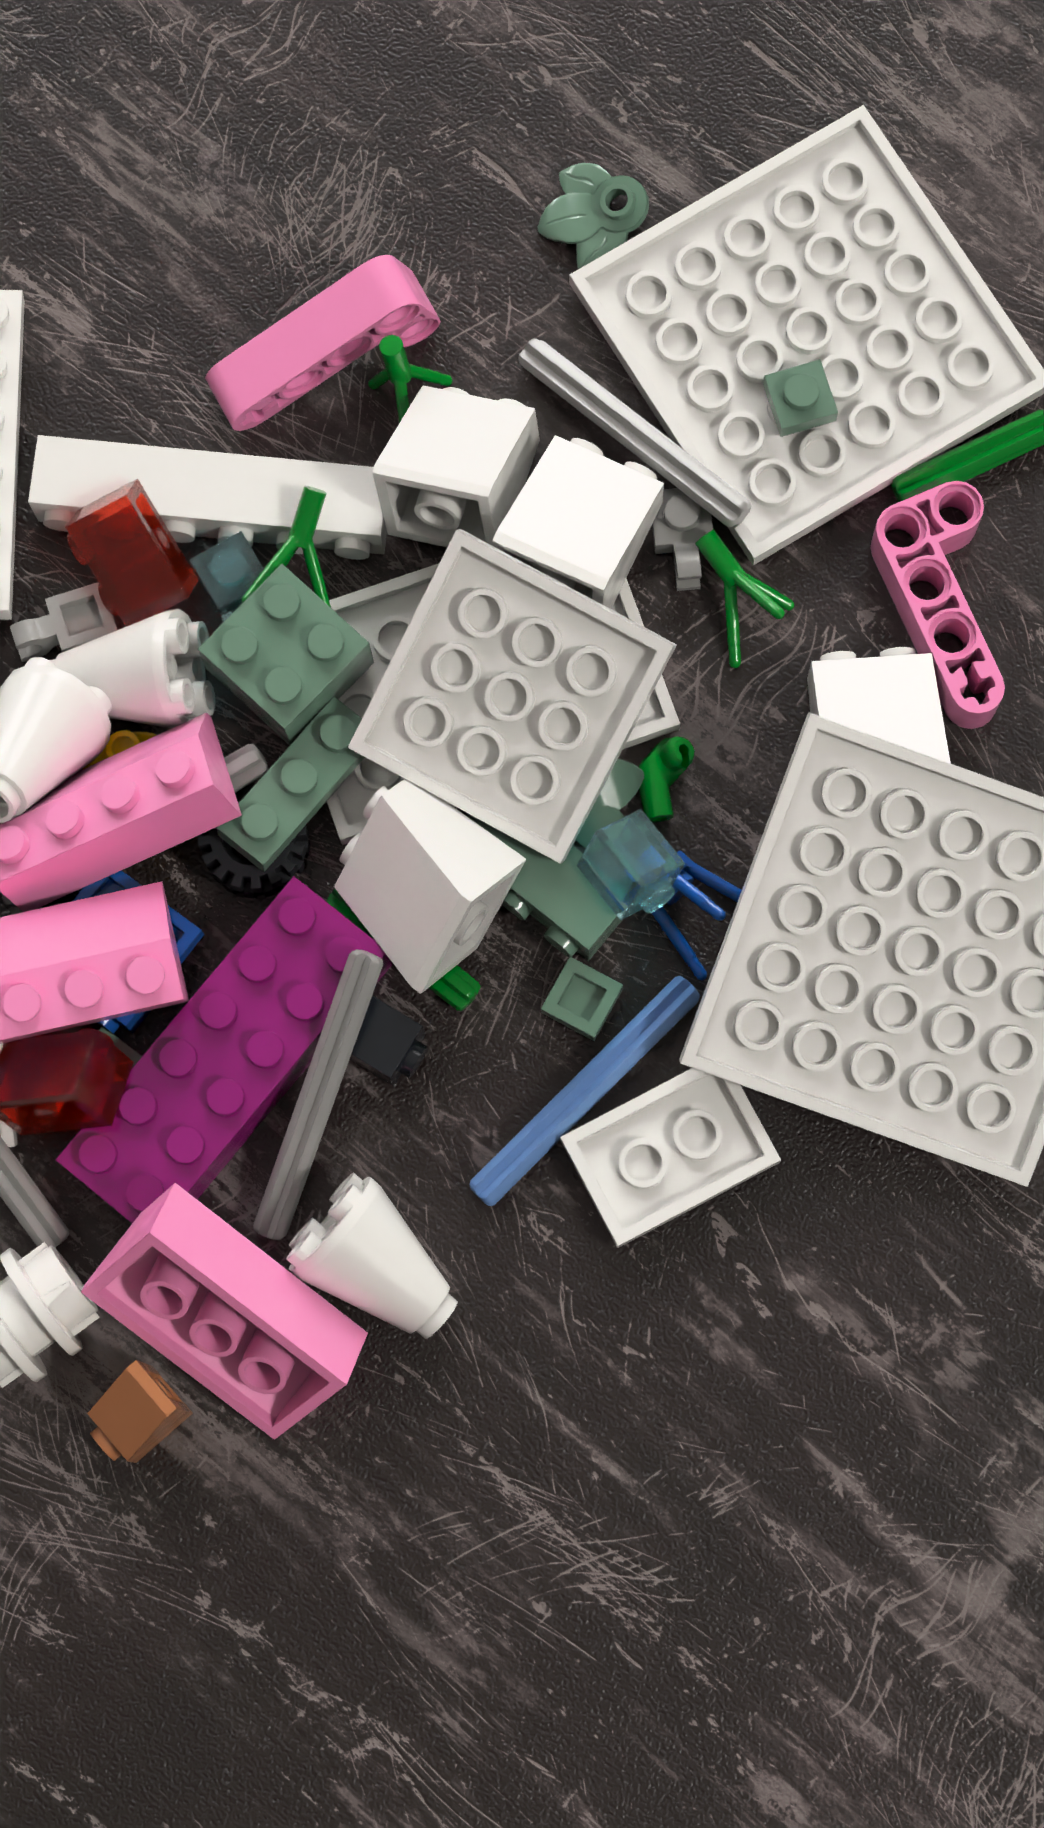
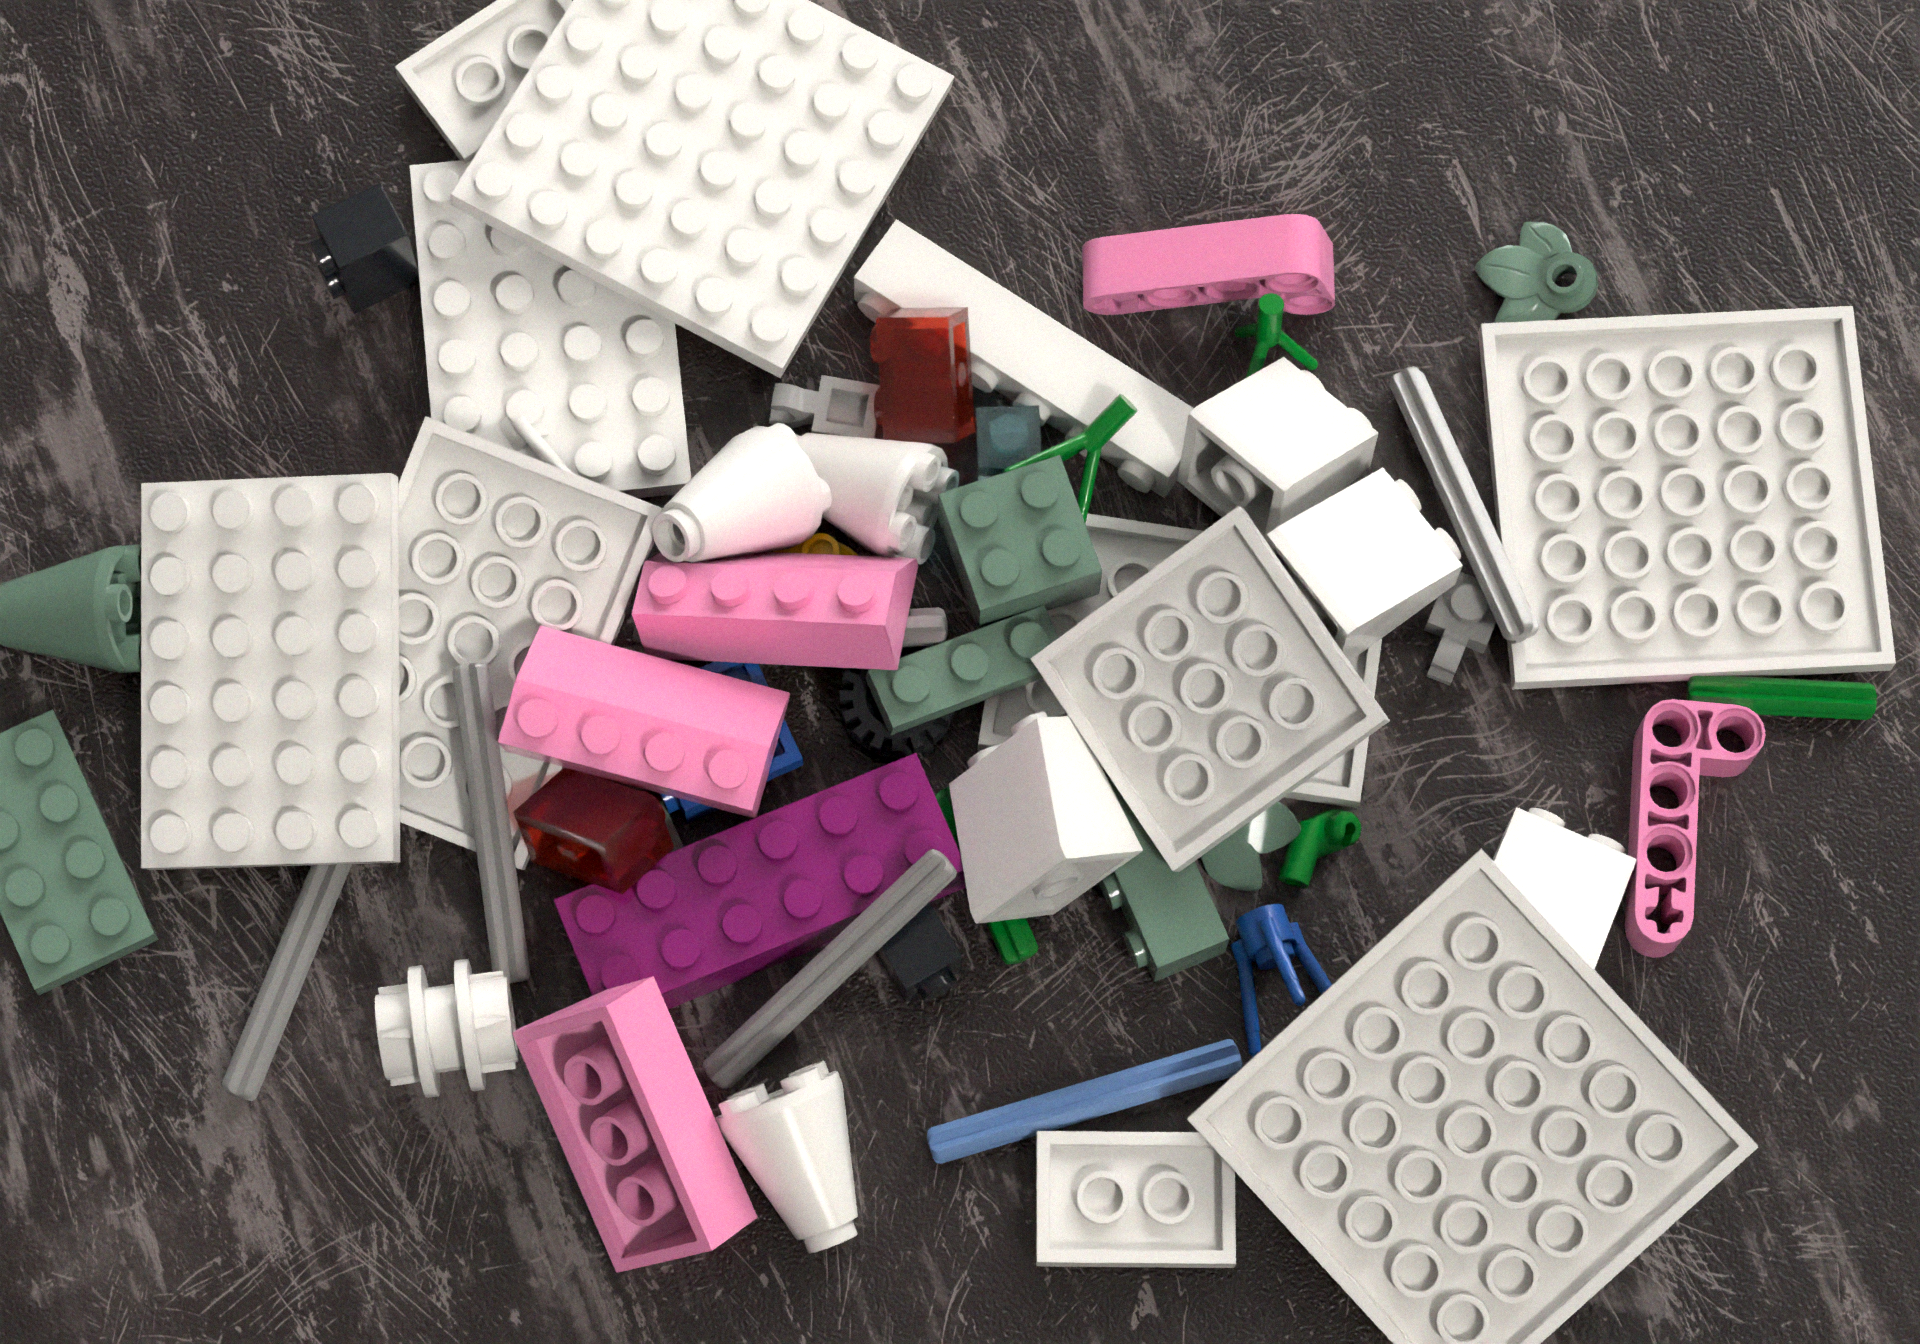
camera: 20 degrees right, 5 degrees down
nougat slope [87,1360,193,1463] -> none
sand green plate [541,957,623,1041] -> none
clear light blue brick [577,809,686,920] -> none
green plant [695,530,794,668] -> none
sand green plate [763,359,838,437] -> none

